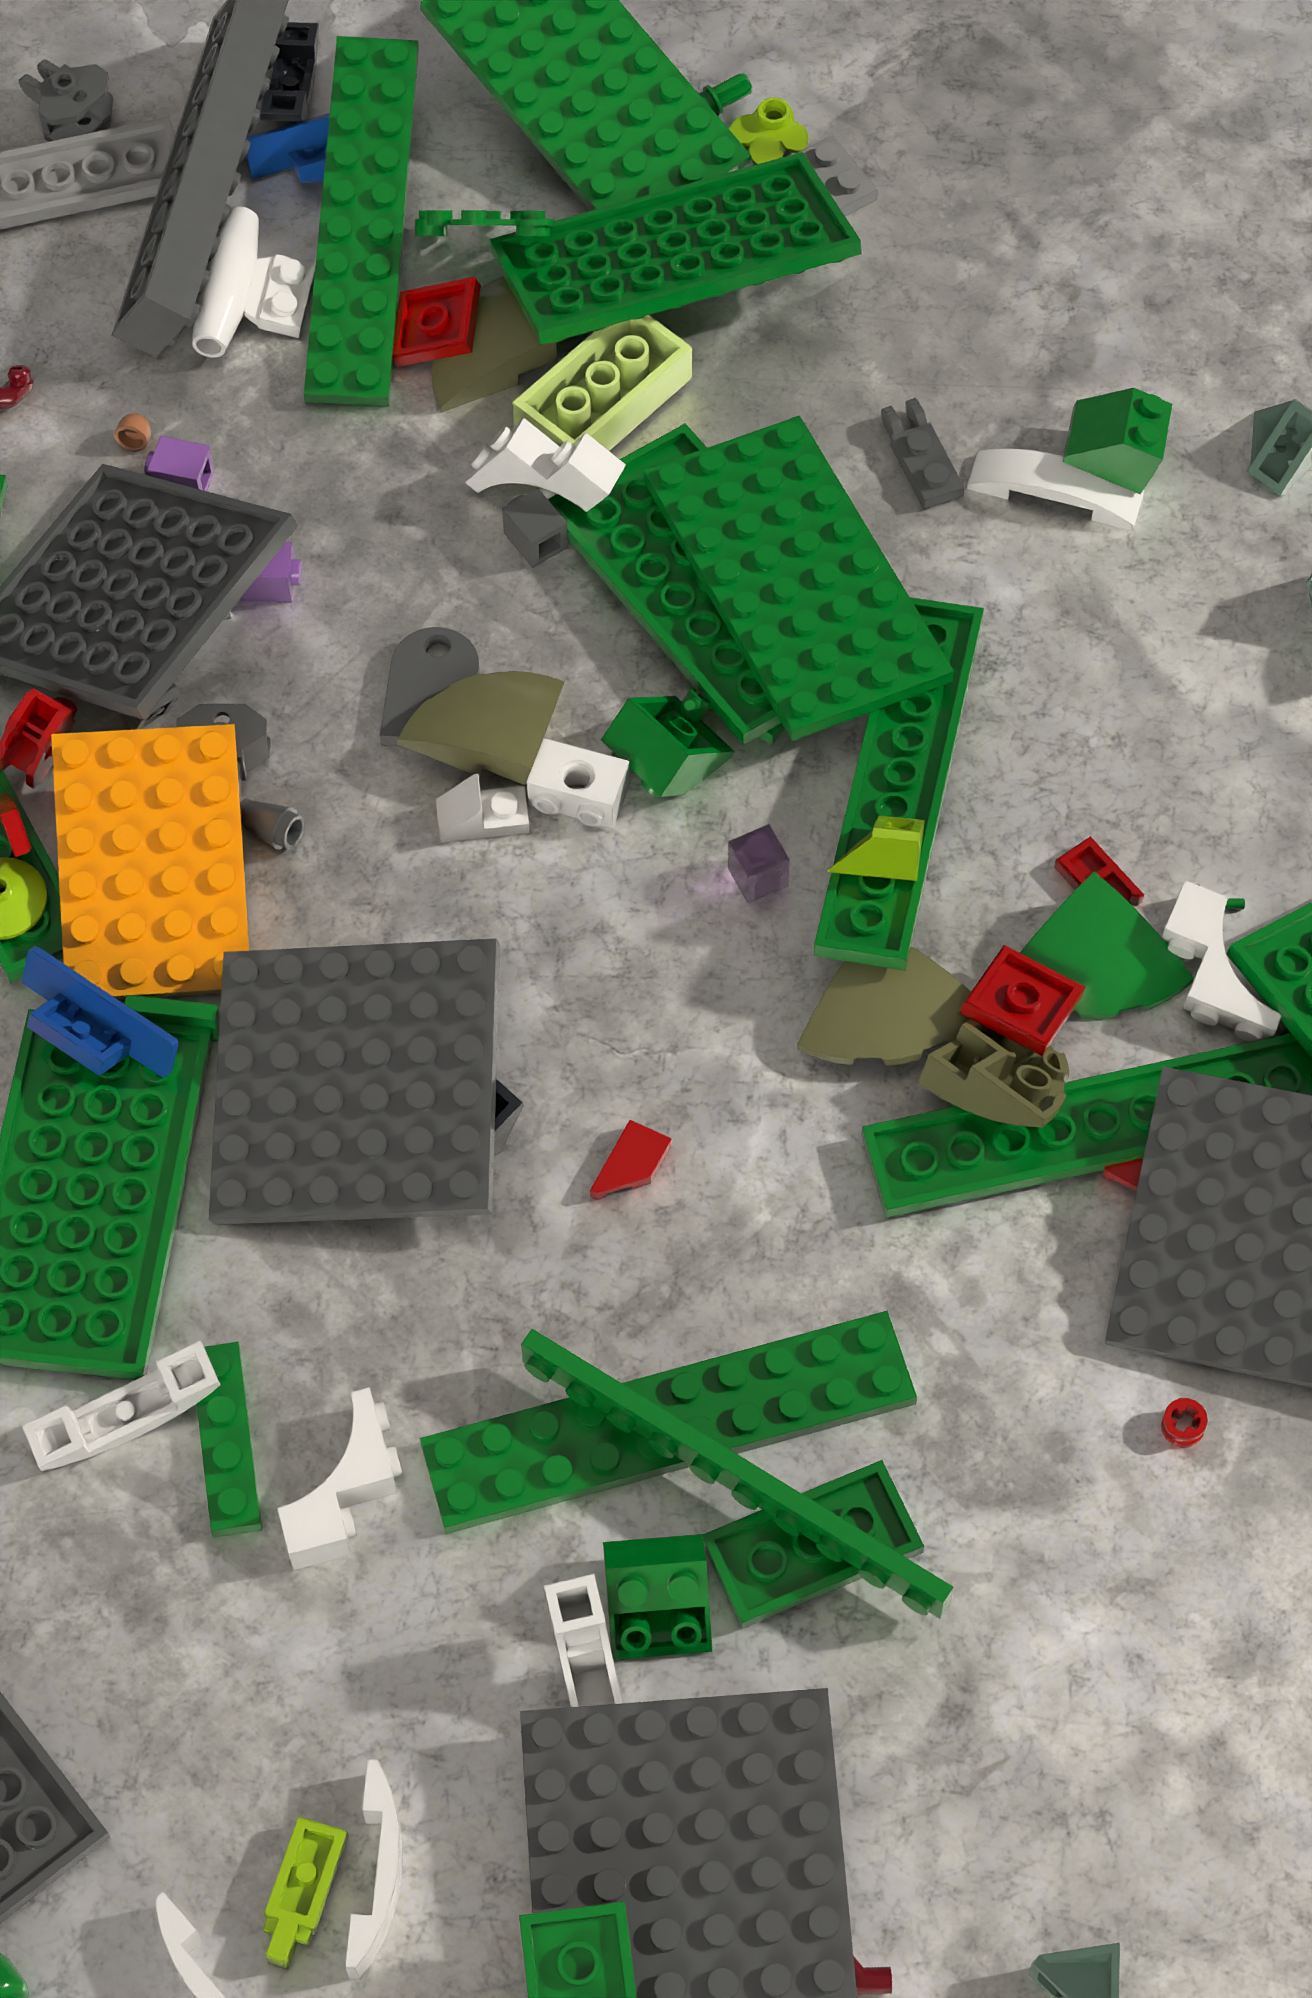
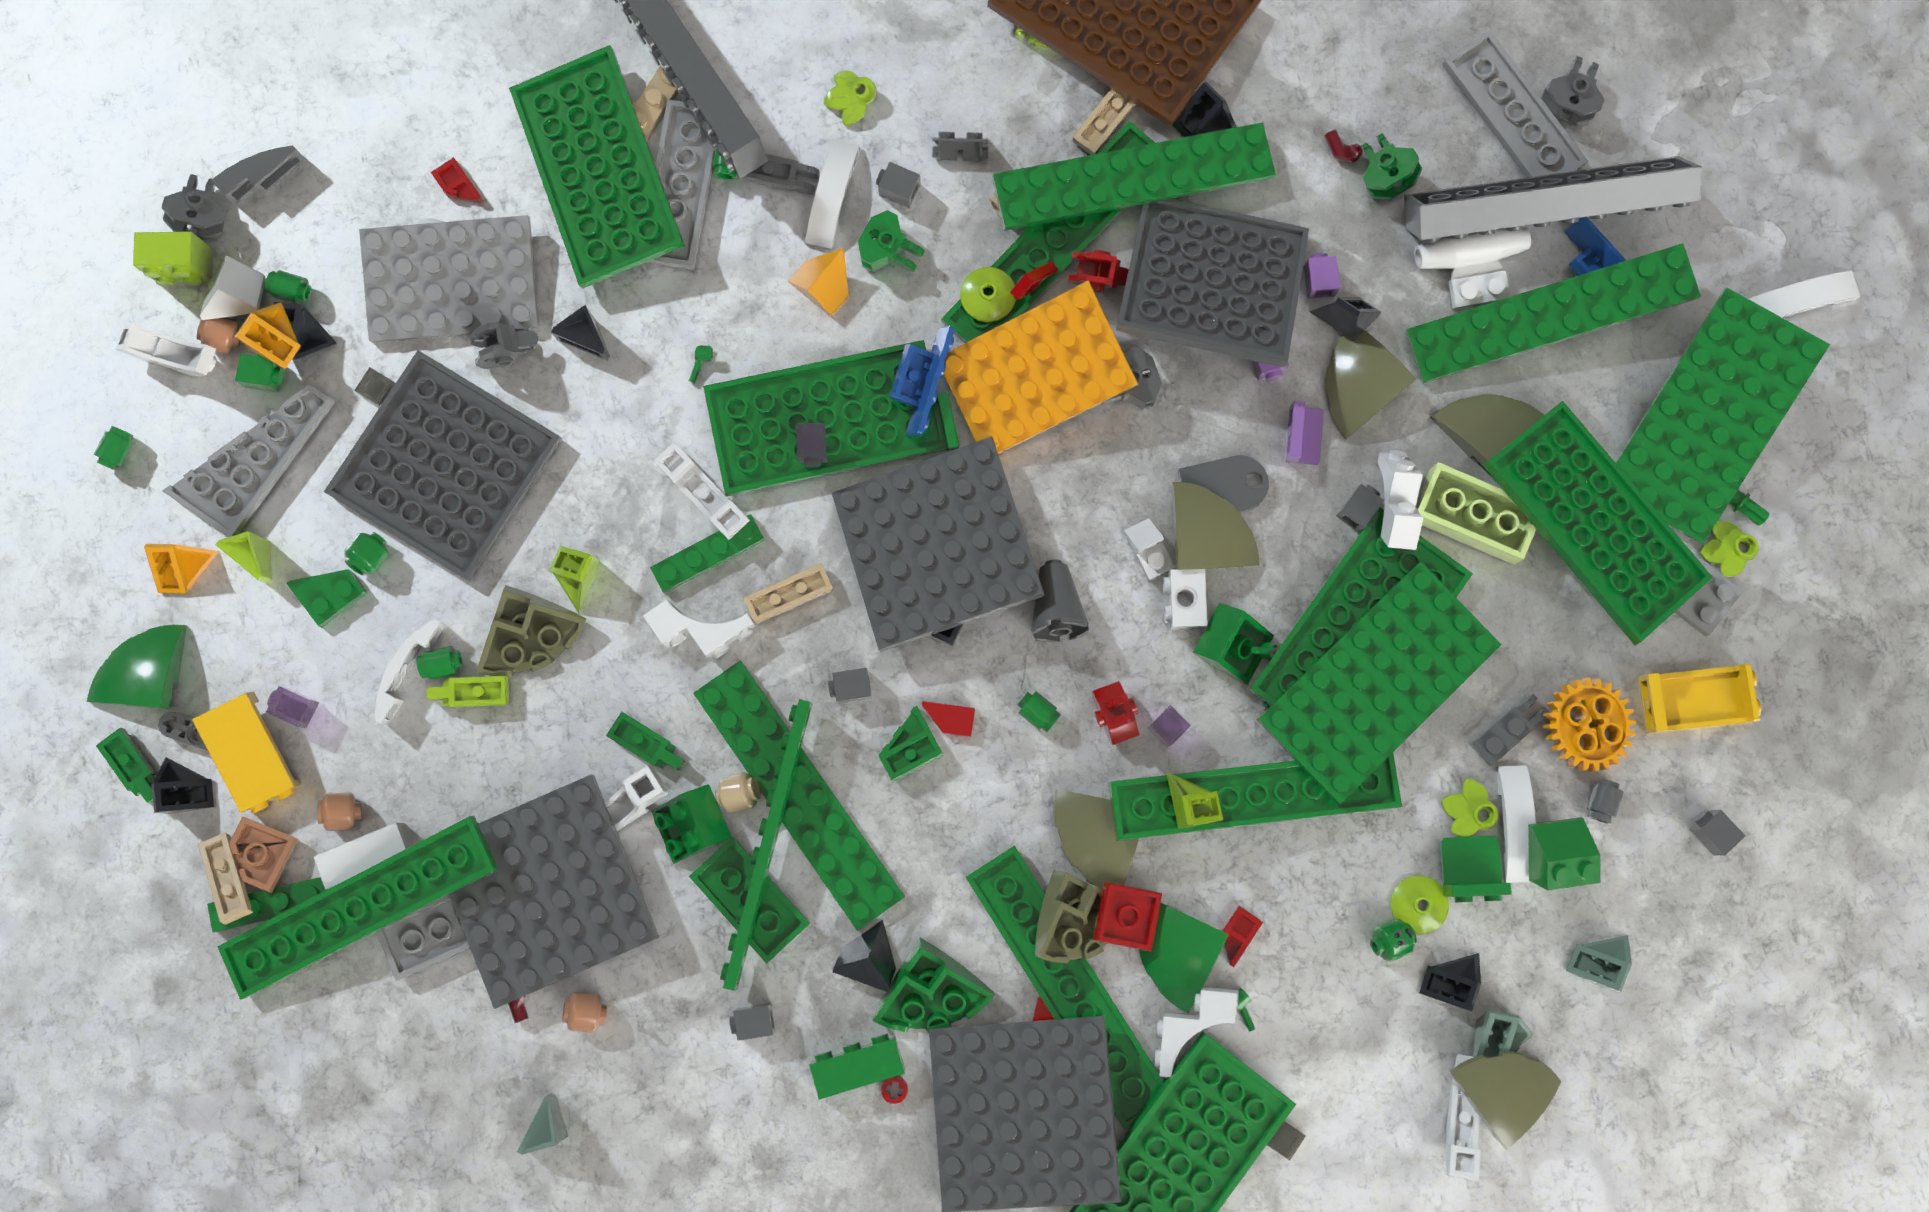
camera: 70 degrees right, 20 degrees up
nougat hinge [114,413,151,451] -> none
dark grey cone [240,798,305,850] -> none
black slope [260,22,319,122] -> none
white slope [345,1759,402,1979] -> none
red tile [392,276,481,367] -> none
green plant [415,210,554,236] -> none
none -> green brick [416,646,463,680]
none -> olive brick [476,585,587,676]
none -> lime slope [549,546,601,614]
none -> nougat head [562,992,607,1033]
none -> green hinge [606,711,686,771]
none -> tan head [715,772,761,813]
none -> dark grey brick [729,1003,775,1041]
none -> tan plate [743,563,834,625]
none -> brick [796,423,828,467]
none -> green brick [809,1033,906,1100]
none -> dark grey brick [828,668,872,704]
none -> black slope [832,920,896,992]
none -> green brick [872,937,995,1032]
none -> green wing [878,706,944,782]
none -> green brick [1017,691,1061,732]
none -> dark grey cone [1031,559,1089,642]
none -> red hinge [1092,681,1140,746]
none -> medium lavender panel [1285,401,1324,465]
none -> black slope [1309,297,1381,341]
none -> olive brick [1325,330,1416,440]
none -> green hinge [1361,133,1422,200]
none -> green head [1370,919,1417,962]
none -> lime dish [1390,876,1449,934]
none -> black slope [1419,953,1481,1012]
none -> green bracket [1440,836,1512,903]
none -> lime plate [1441,779,1499,837]
none -> light orange gear [1543,677,1636,772]
none -> dark grey brick [1586,779,1624,824]
none -> yellow panel [1638,664,1762,734]
none -> dark grey brick [1689,809,1746,856]

